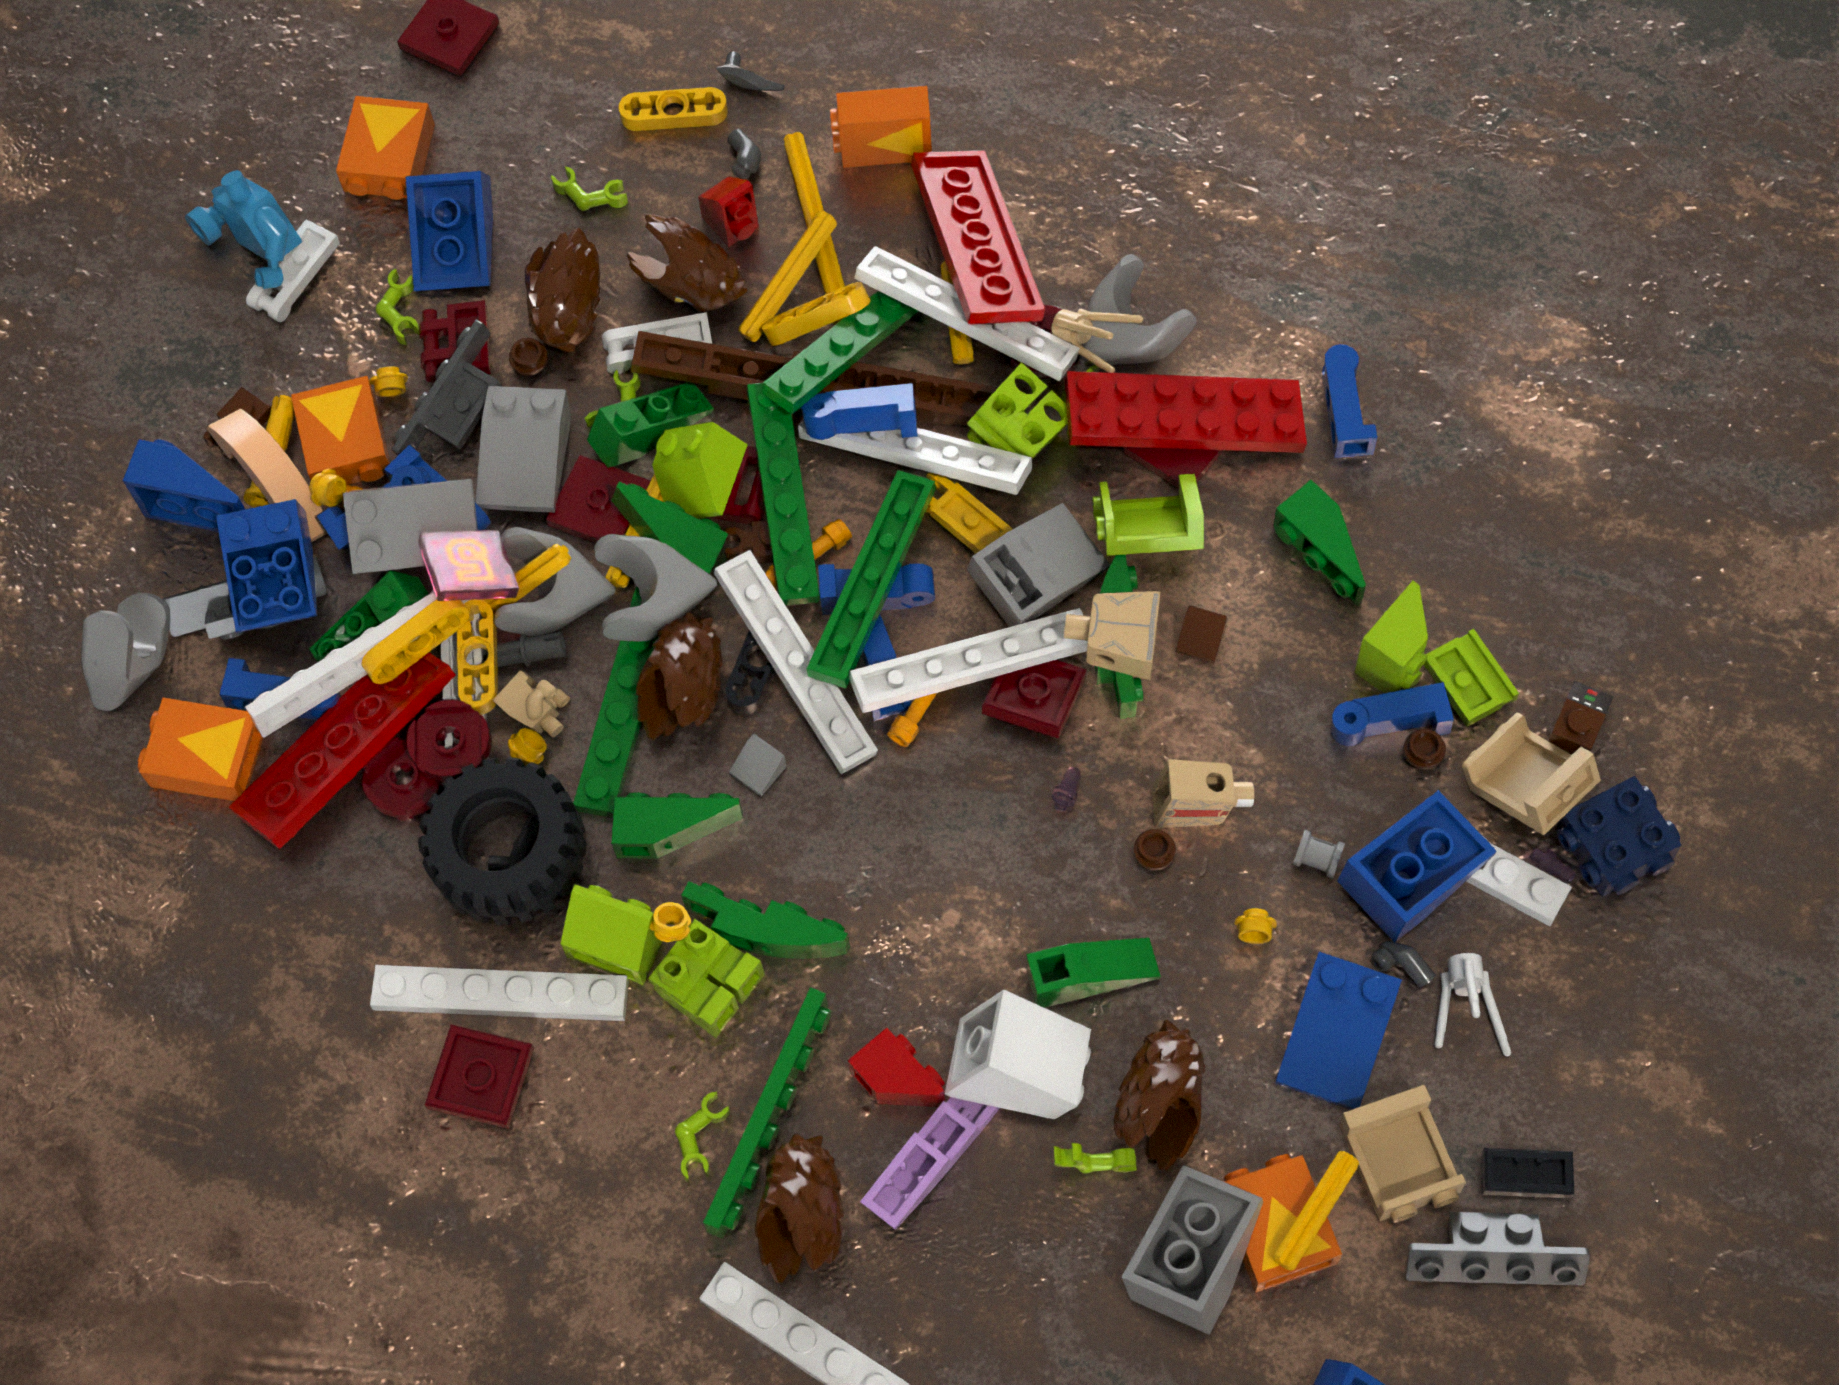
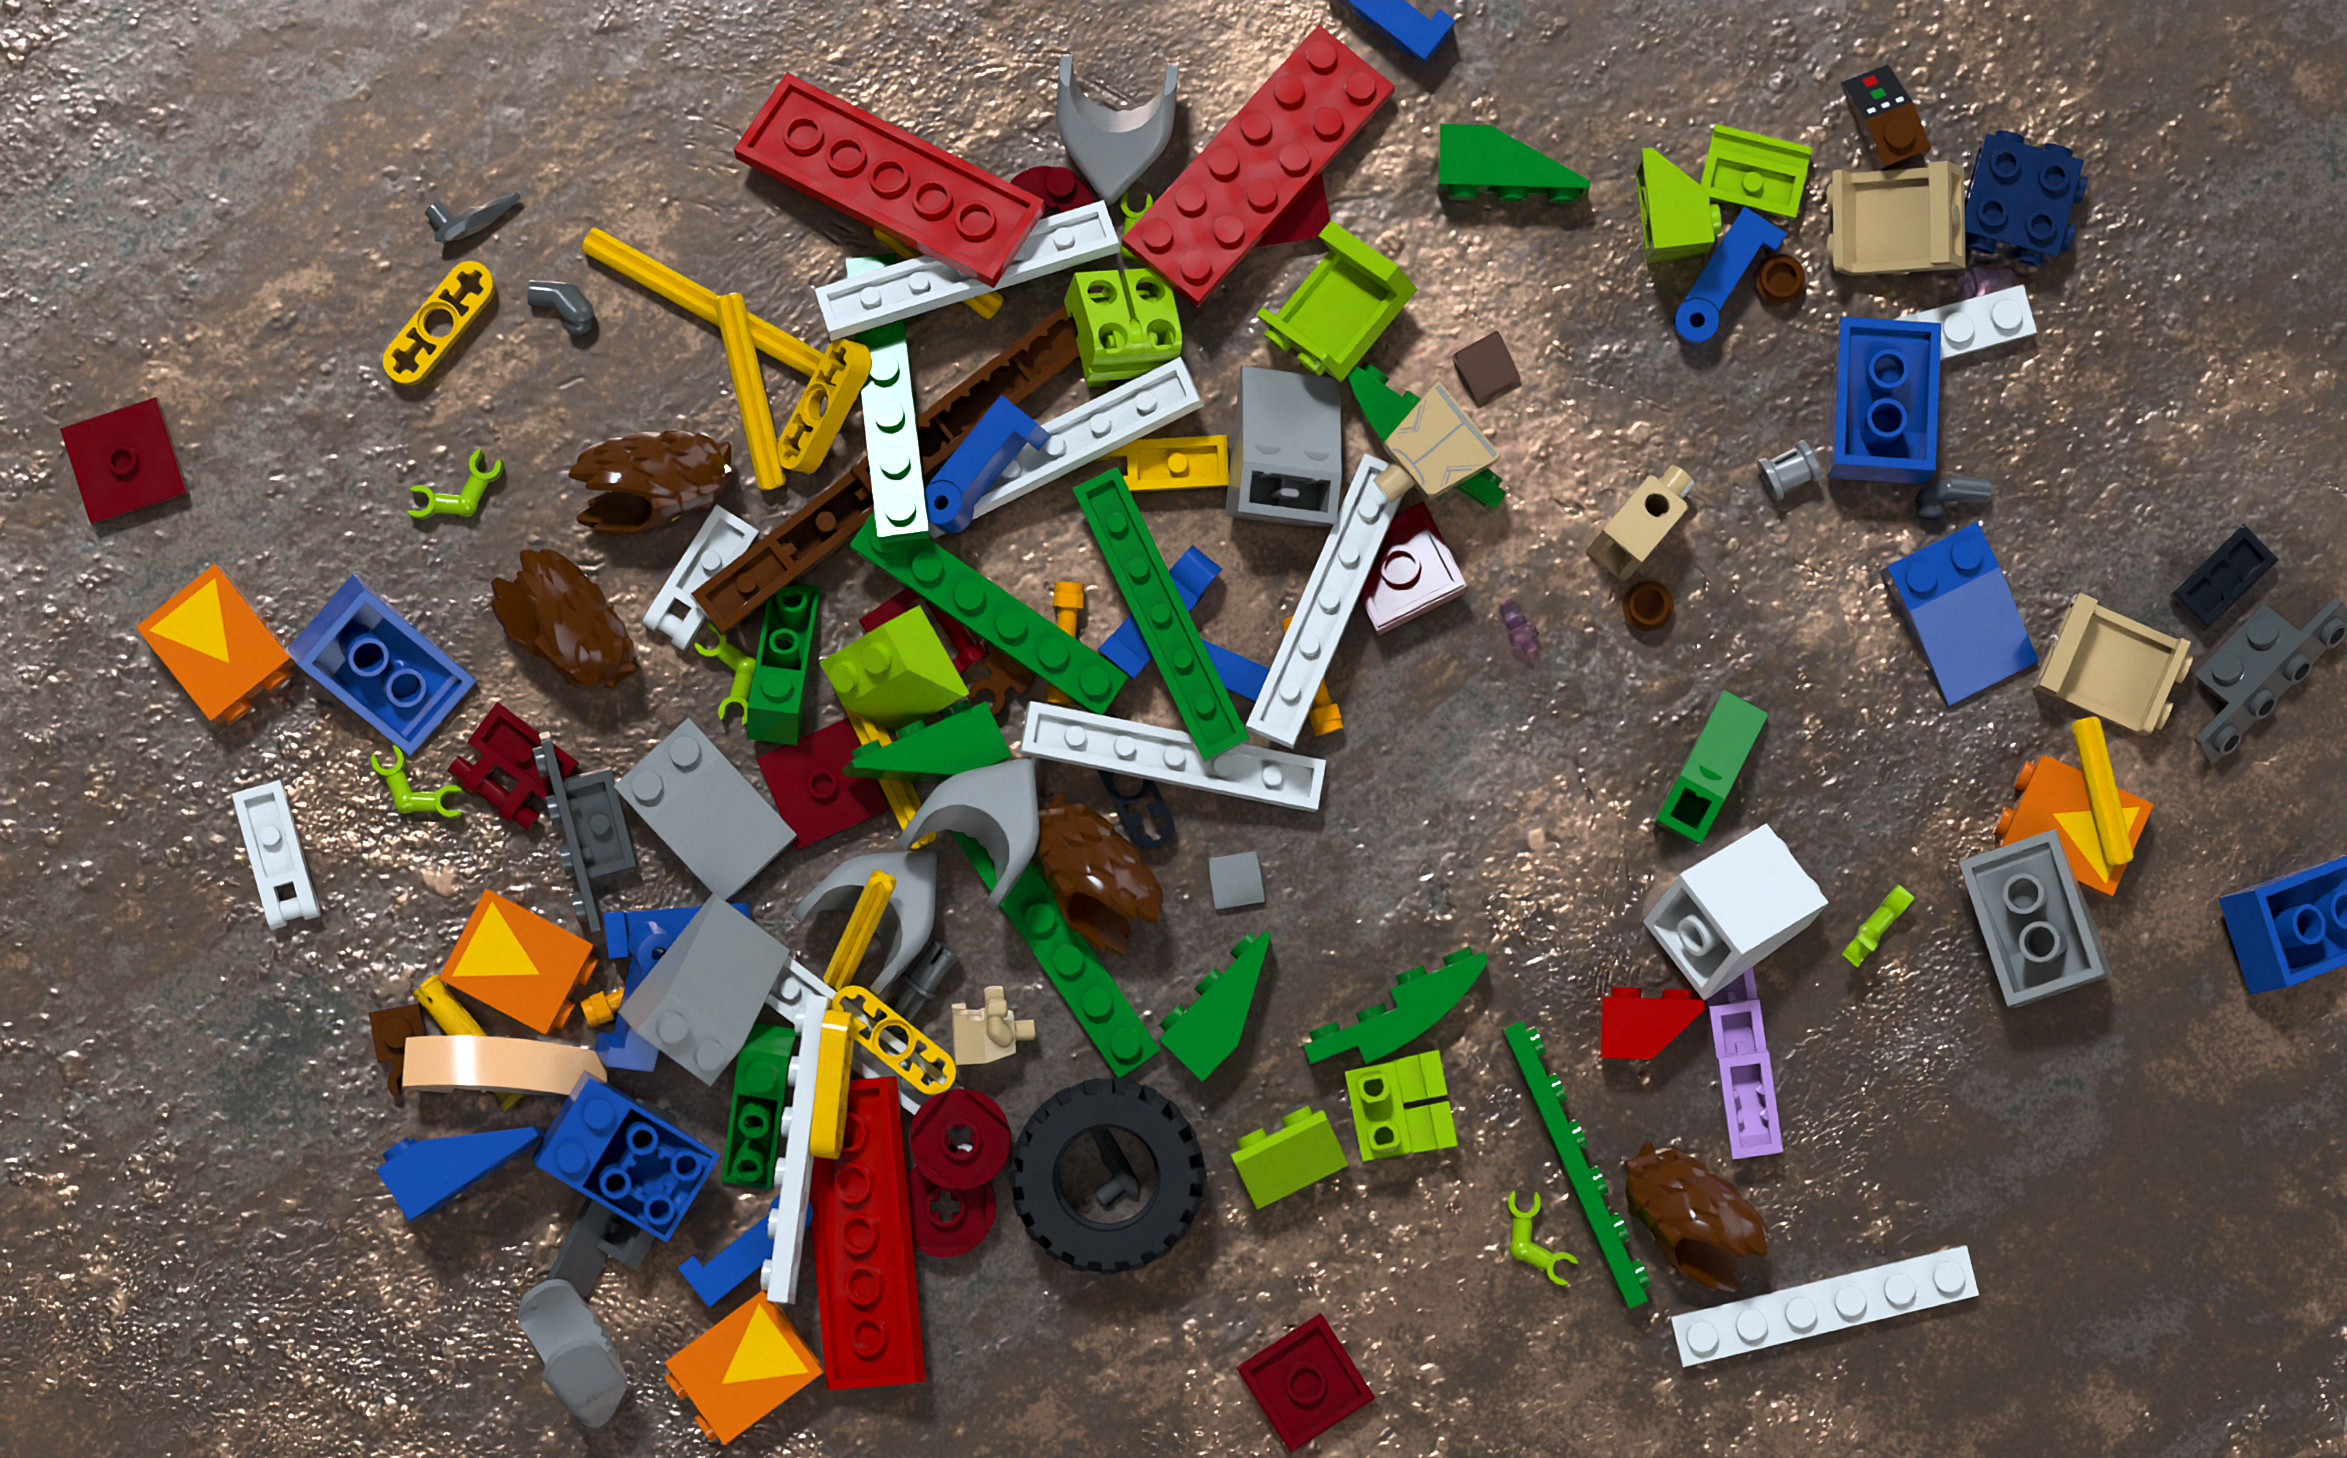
camera: 50 degrees left, 20 degrees up
dark azure torso [185,170,303,289] -> none
yellow plate [309,469,346,507] -> none
yellow plate [370,366,408,397] -> none
white plate [370,965,629,1021] -> none
clear pink tile [418,530,519,601] -> none
yellow plate [507,728,547,766] -> none
reddish brown plate [509,338,548,376] -> none
yellow plate [649,902,691,943] -> none
red slope [698,176,759,247] -> none
orange brick [830,86,932,168] -> none
tan plant [1052,309,1143,373] -> none
reddish brown head [1114,1020,1205,1171] -> none
yellow plate [1234,908,1277,944] -> none
white plant [1434,953,1511,1056] -> none

